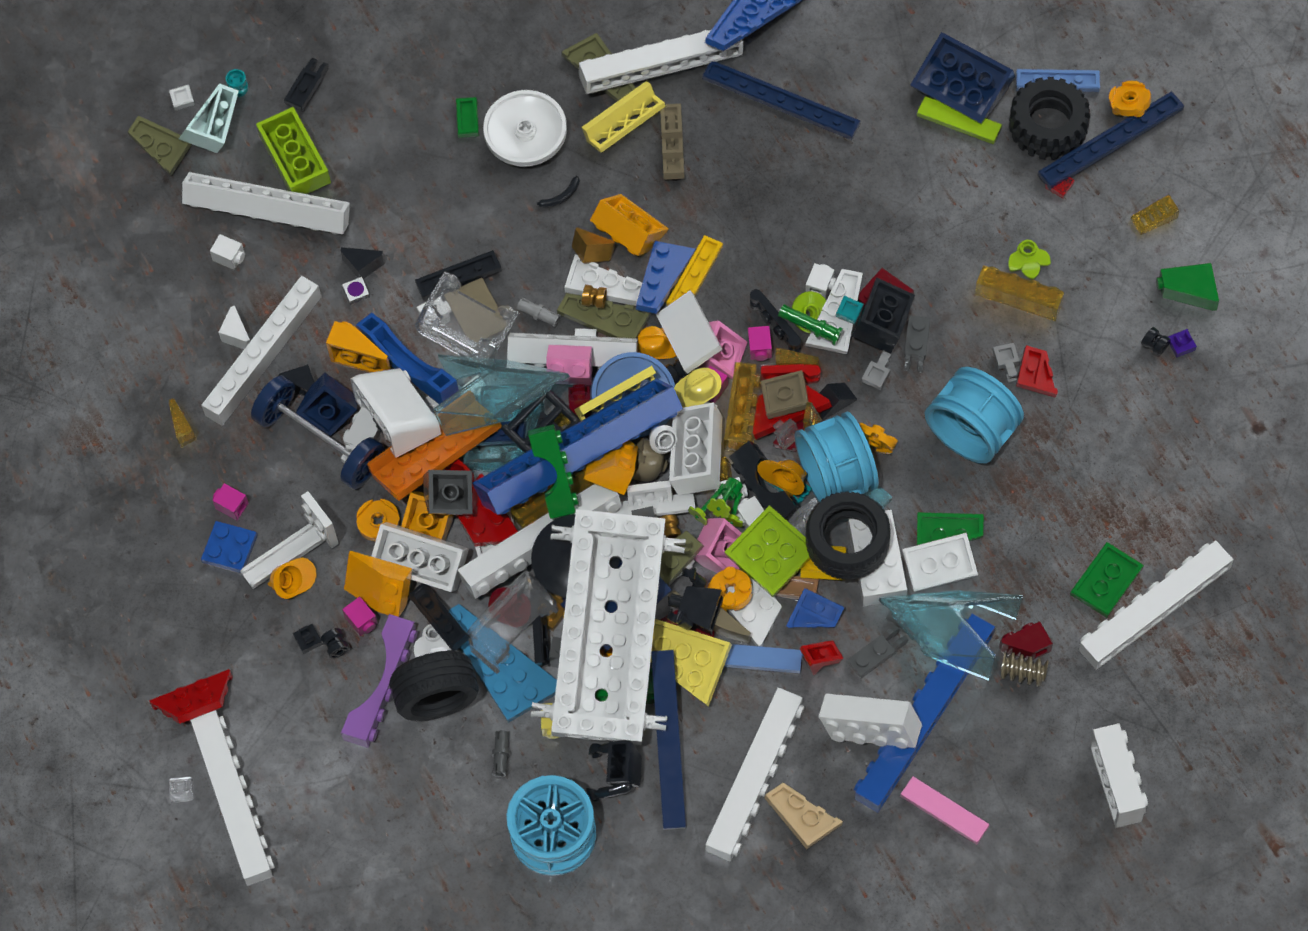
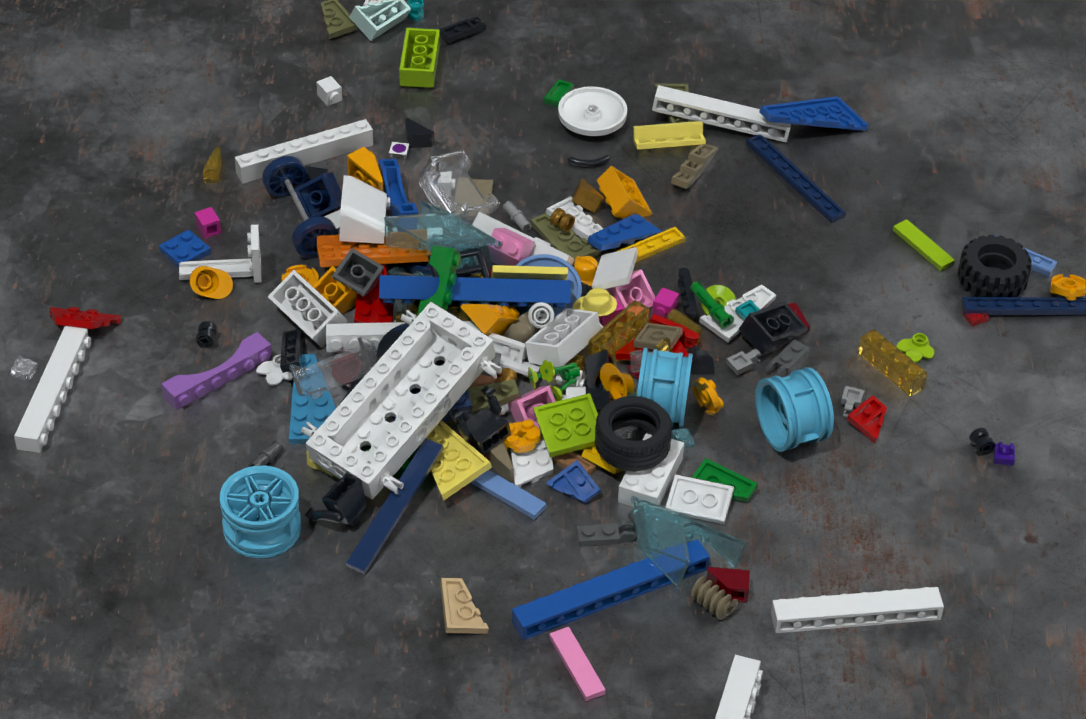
camera: 25 degrees right, 20 degrees down
white brick [182,172,350,234] -> none
white slope [218,305,250,349] -> none
black tile [293,623,323,654] -> none
dark pink brick [342,596,378,636] -> none
light orange slope [344,551,412,617] -> none
black tyre [389,651,479,721] -> none
black plate [415,250,502,301] -> none
white brick [705,688,805,862] -> none
red slope [799,640,844,675] -> none
white brick [806,263,837,299] -> none
white brick [819,694,922,749] -> none
dark blue slope [910,32,1015,124] -> none
green tile [1070,542,1144,618] -> none
clear yellow slope [1131,195,1179,235] -> none
green slope [1156,263,1219,311] -> none

